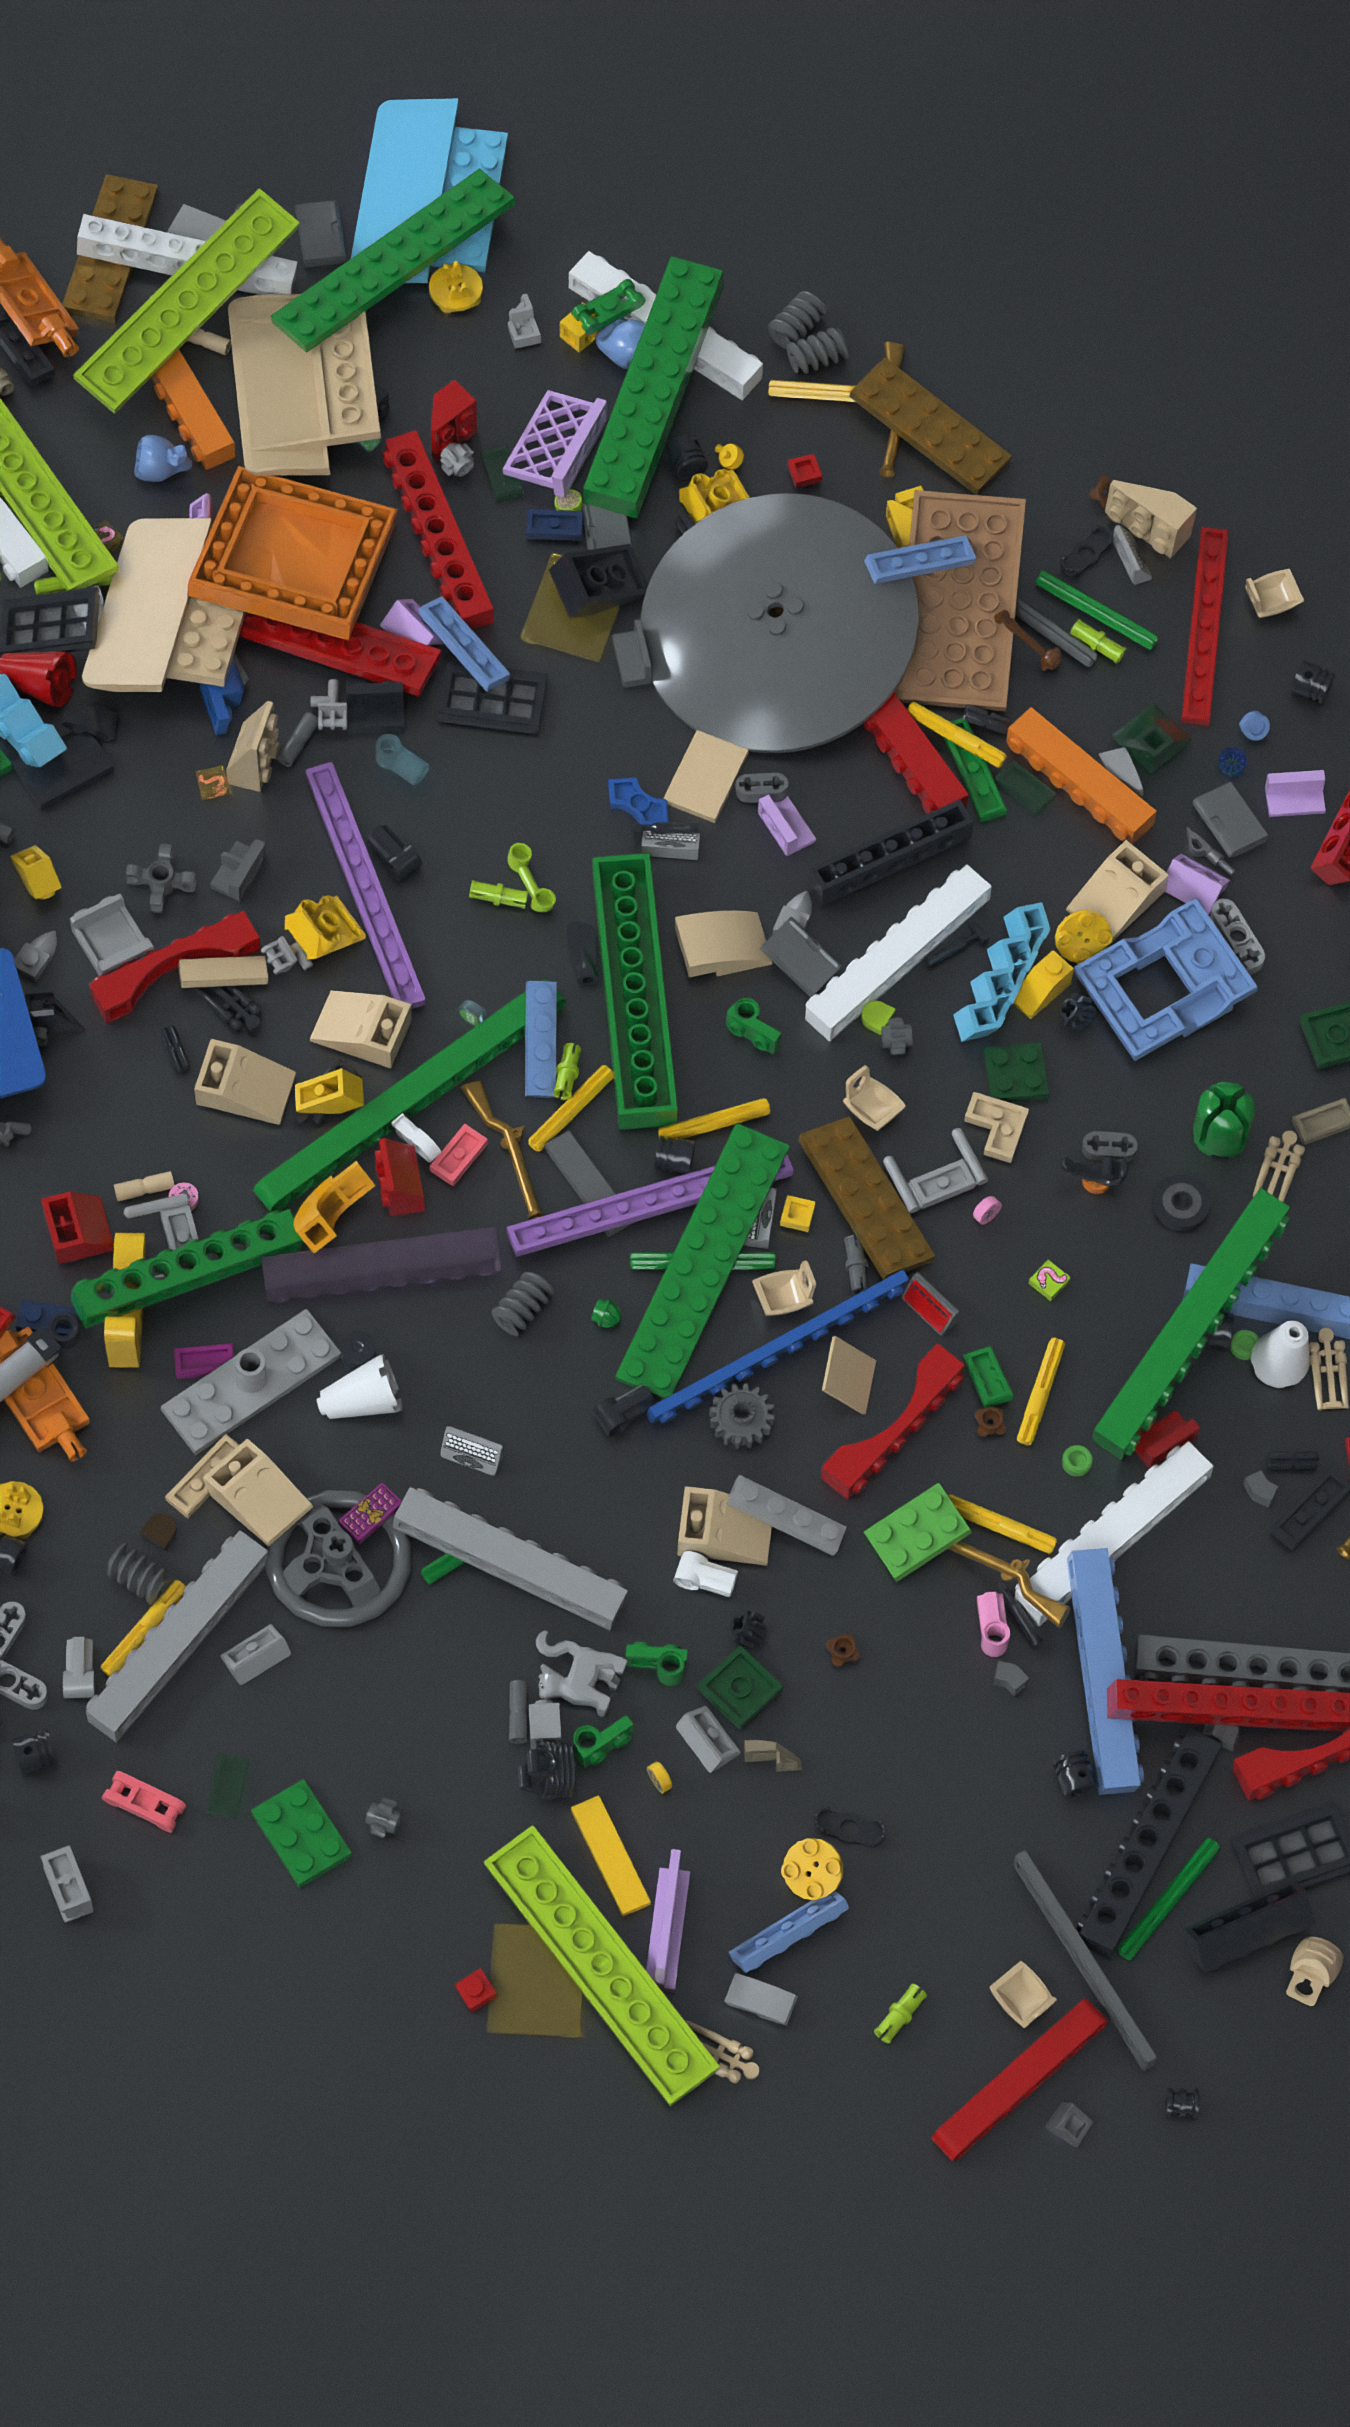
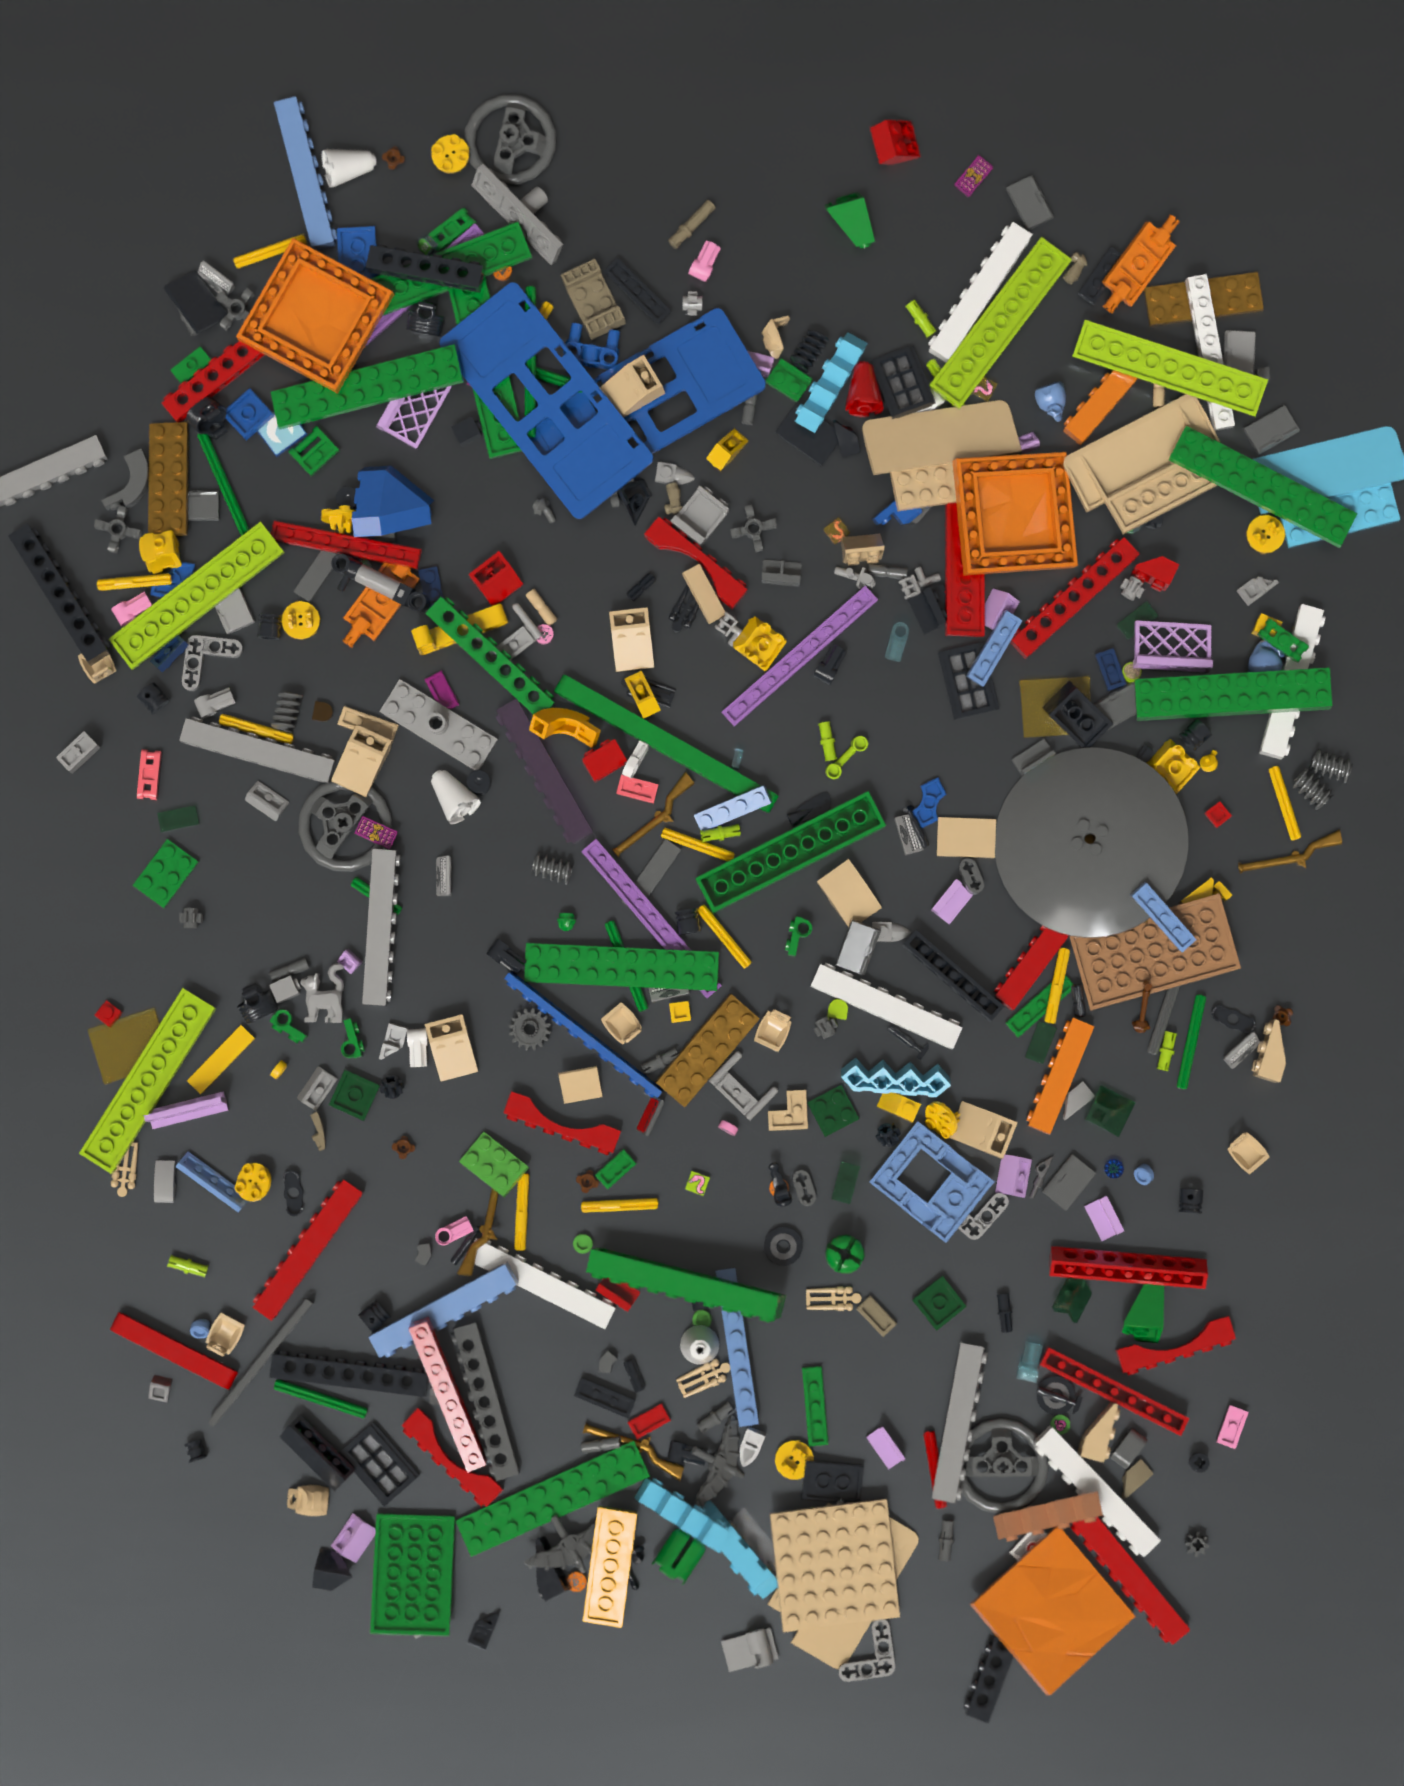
camera: 70 degrees right, 20 degrees up
tan slope [310,990,412,1068] -> none
light grey plate [726,1475,846,1556] -> none
pearl gold plate [849,357,1012,495] -> none
red tile [1181,527,1229,726] -> none
none -> medium blue tile [190,1319,210,1339]
none -> red brick [252,1179,364,1321]
none -> lavender slope [337,949,363,974]
none -> light grey slope [379,1022,408,1060]
none -> dark tan arm [664,483,683,515]
none -> clear green panel [831,1161,860,1204]
none -> light grey arm [834,567,876,590]

